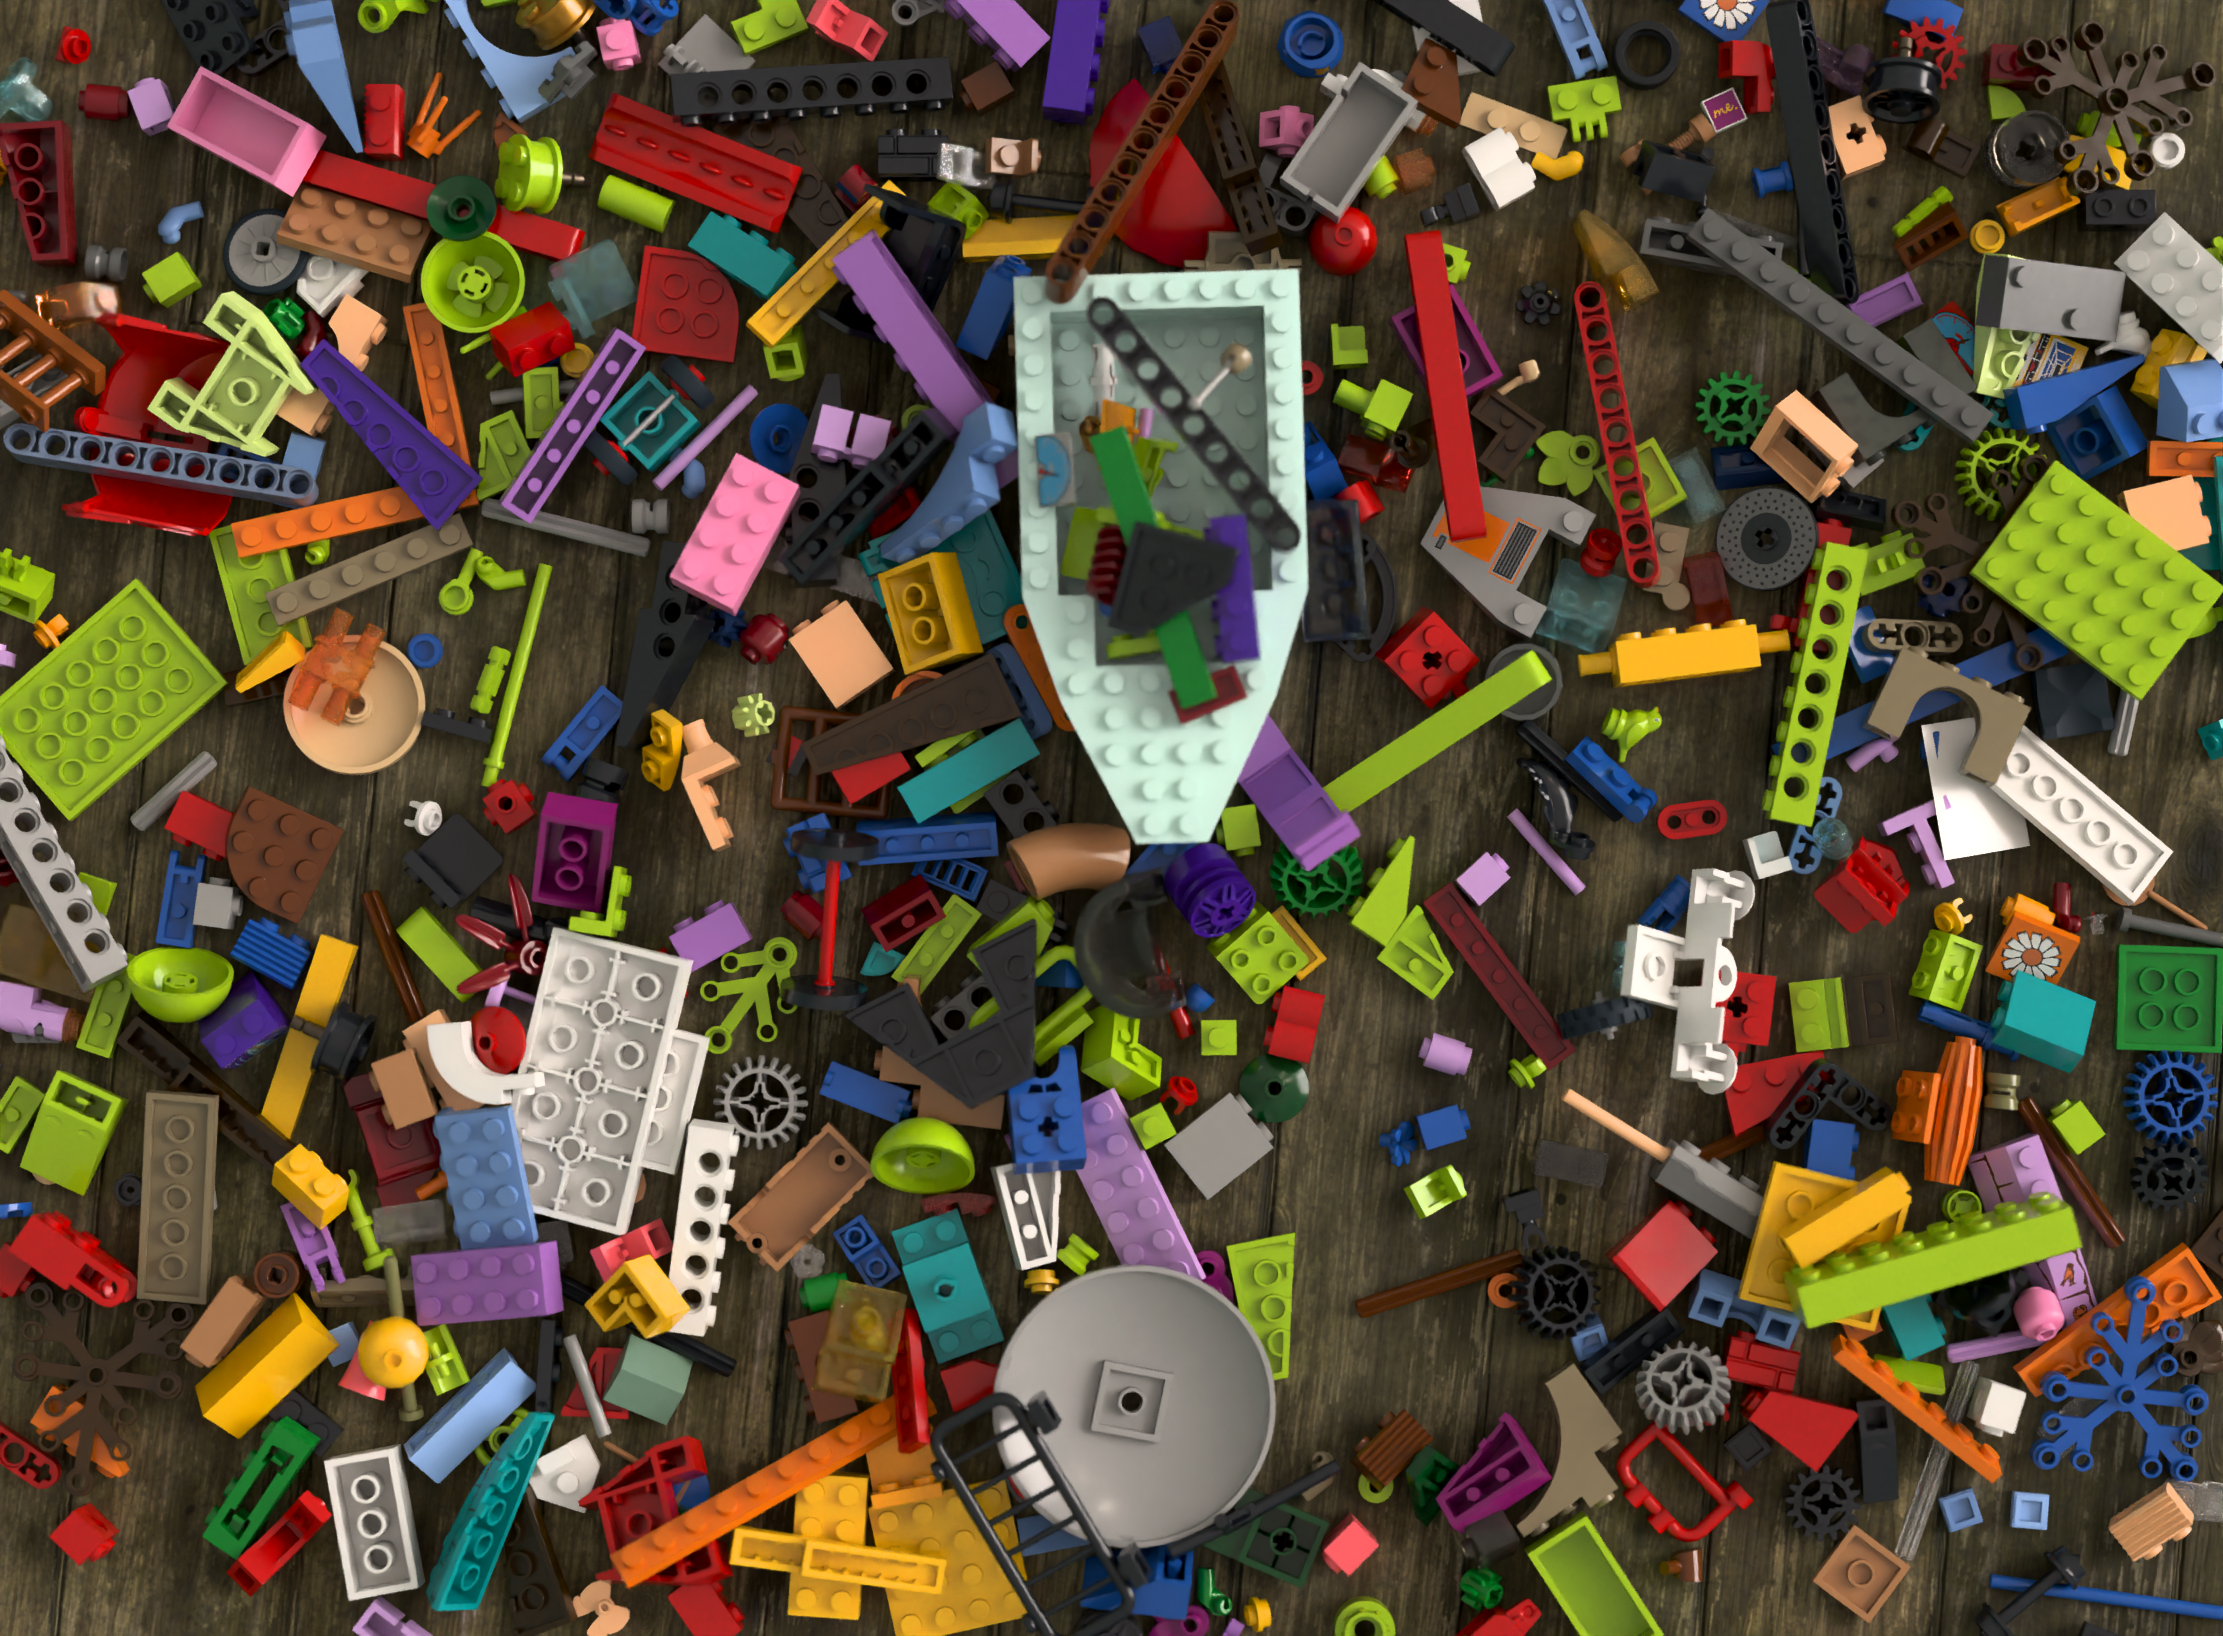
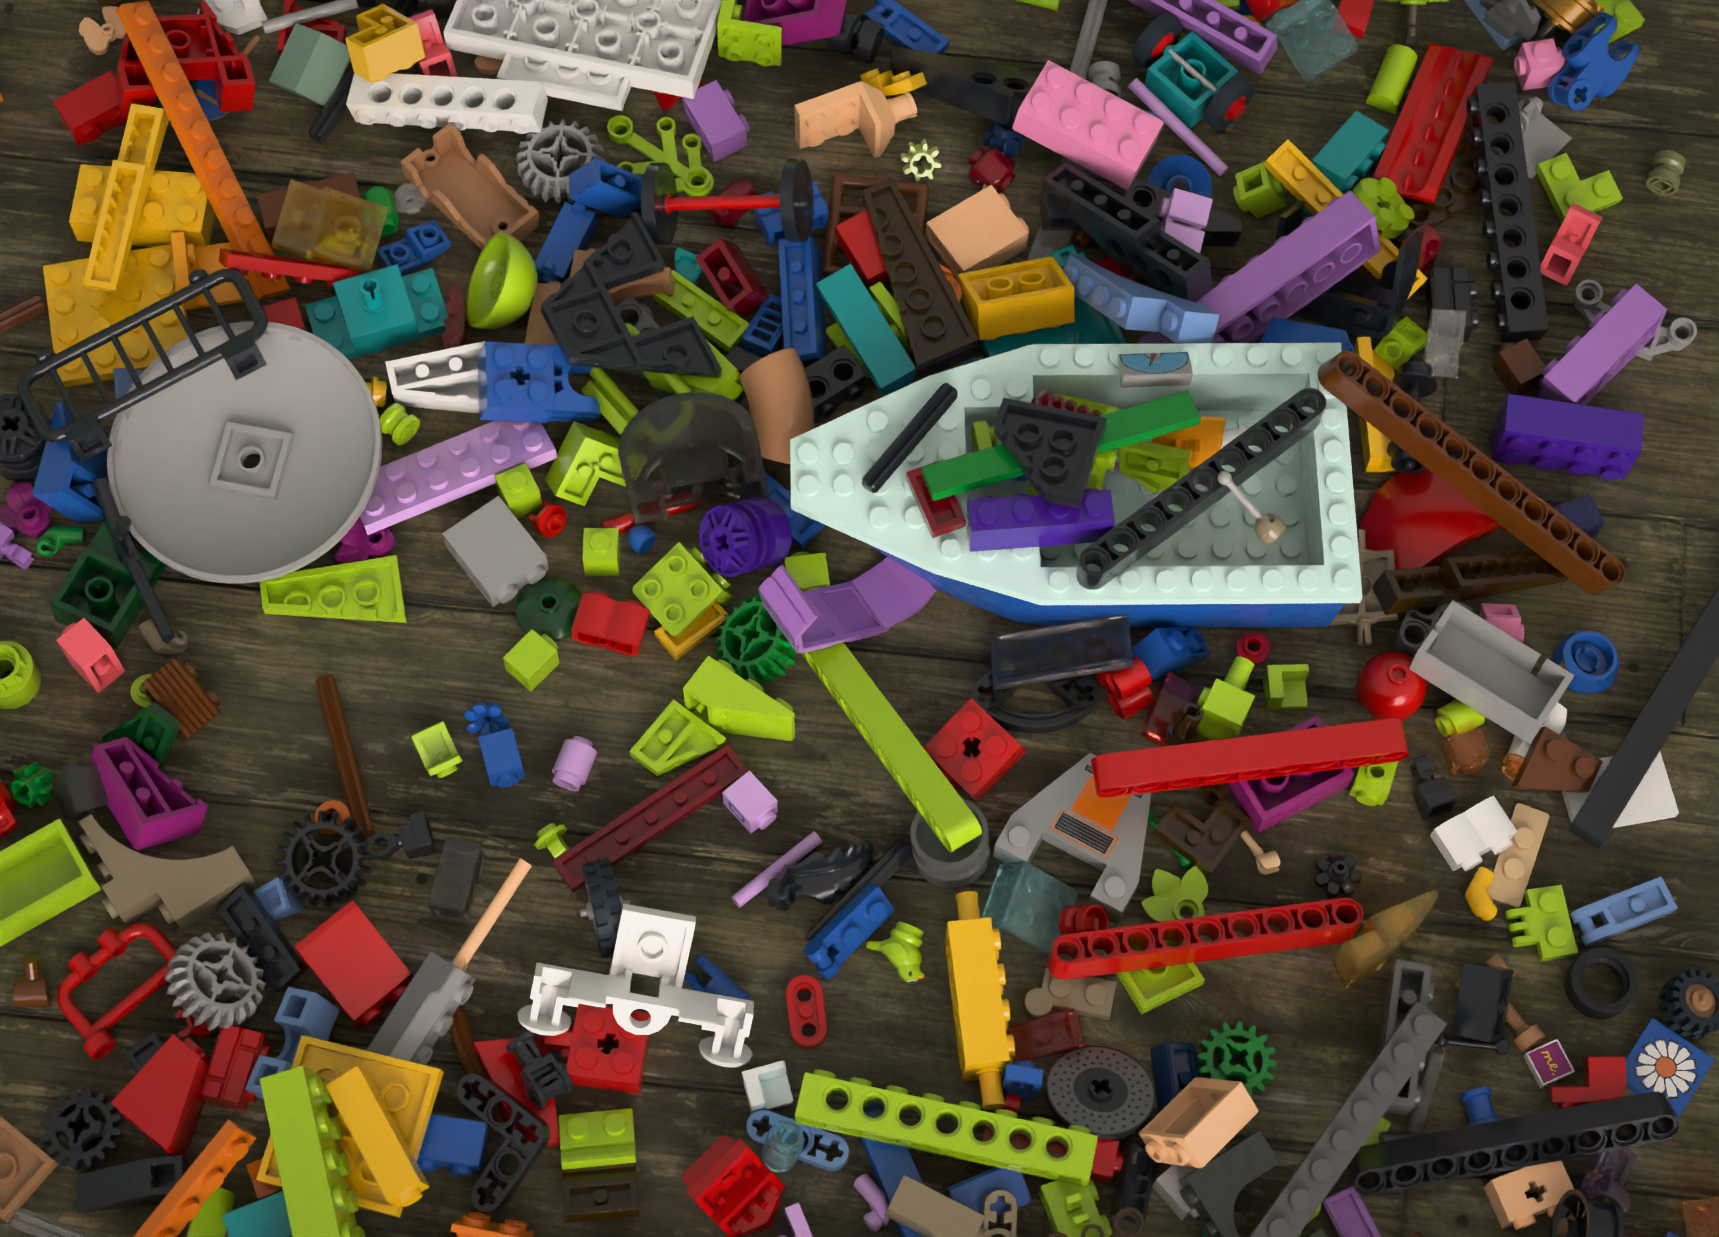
camera: 85 degrees right, 20 degrees down
red plate [632,245,740,364] -> none
medium nougat bracket [985,137,1041,178] -> none
yellow plate [1244,1596,1271,1632] -> none
clear light blue plate [1668,447,1727,526] -> none
none -> lime brick [503,629,560,692]
none -> black connector [505,1031,573,1110]
none -> blue brick [569,157,643,219]
none -> black axle [862,383,958,493]
none -> blue plate [1002,1061,1044,1101]
none -> lime plate [1351,177,1414,239]

